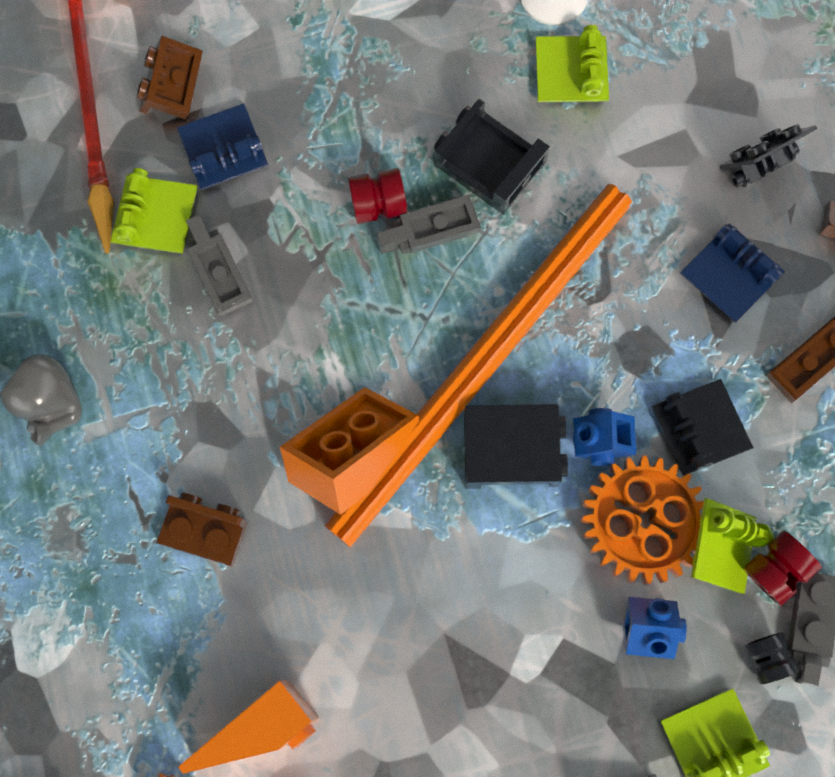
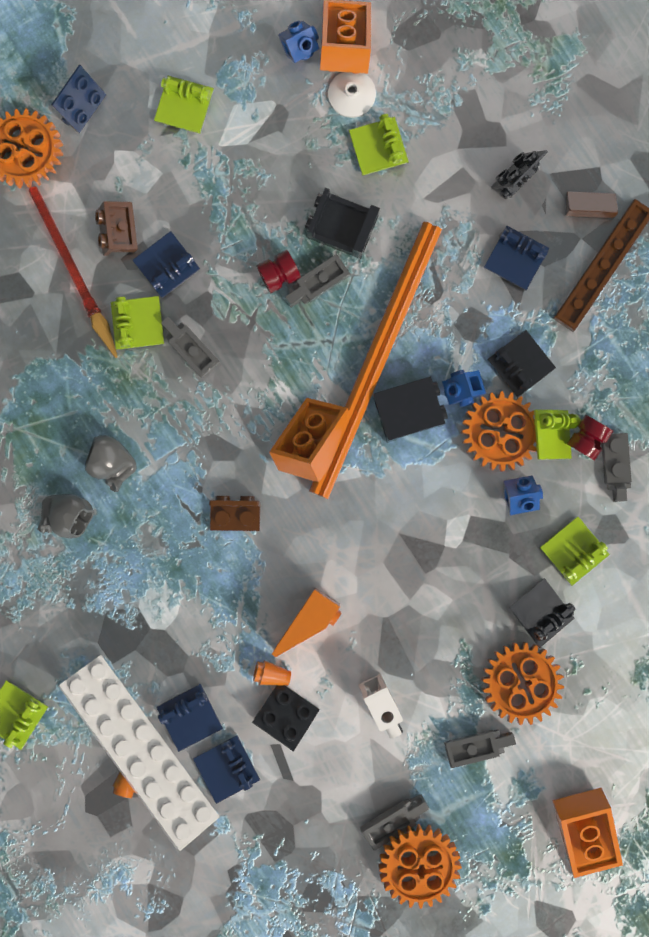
camera: 15 degrees left, 10 degrees up
black wheel [744,632,799,685] -> none

